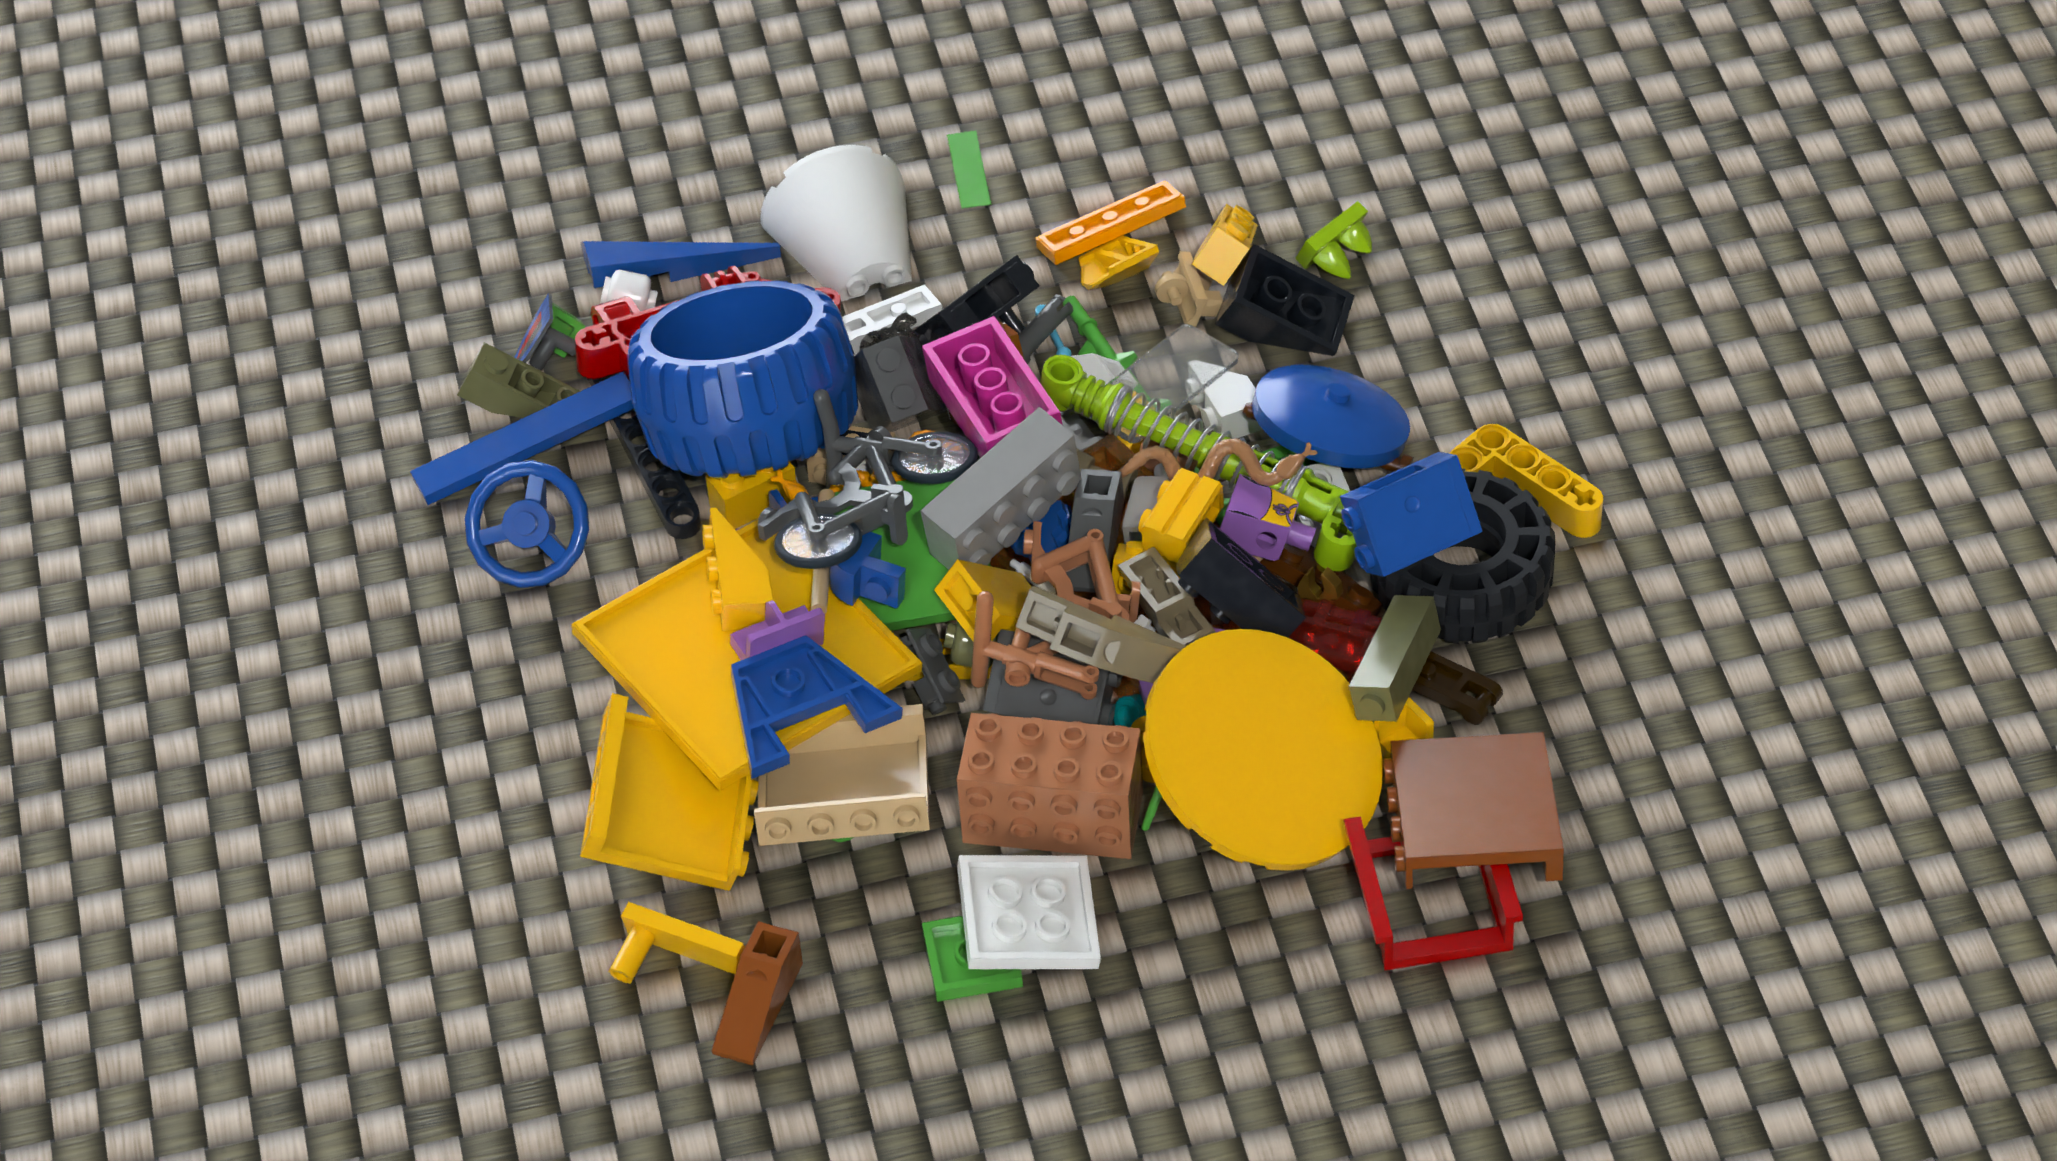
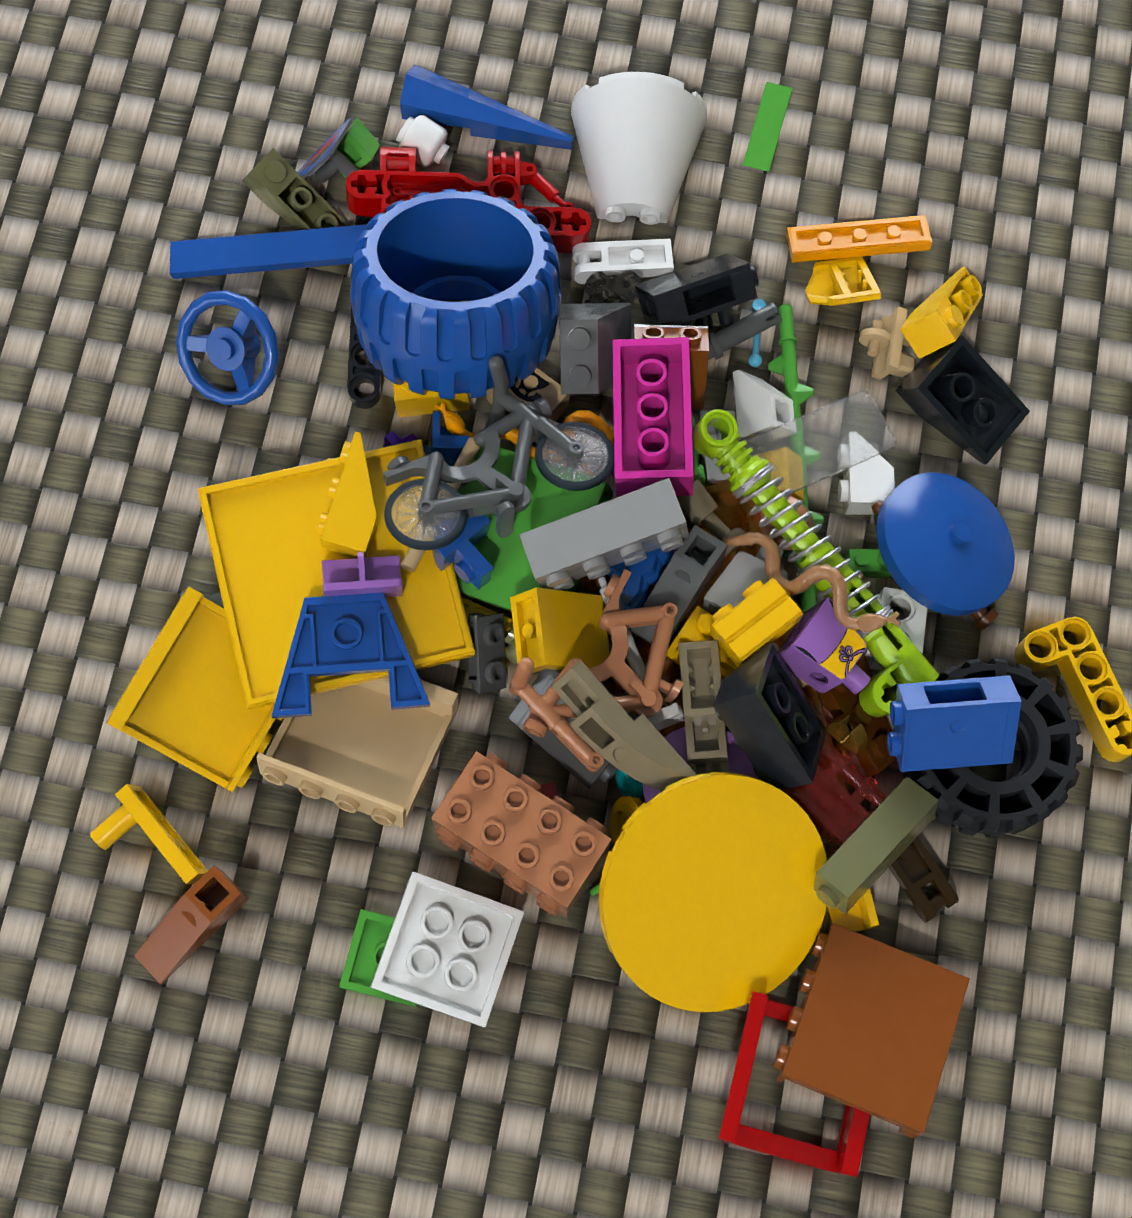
camera: 20 degrees right, 25 degrees up
lime tile [1295,201,1372,279] -> none

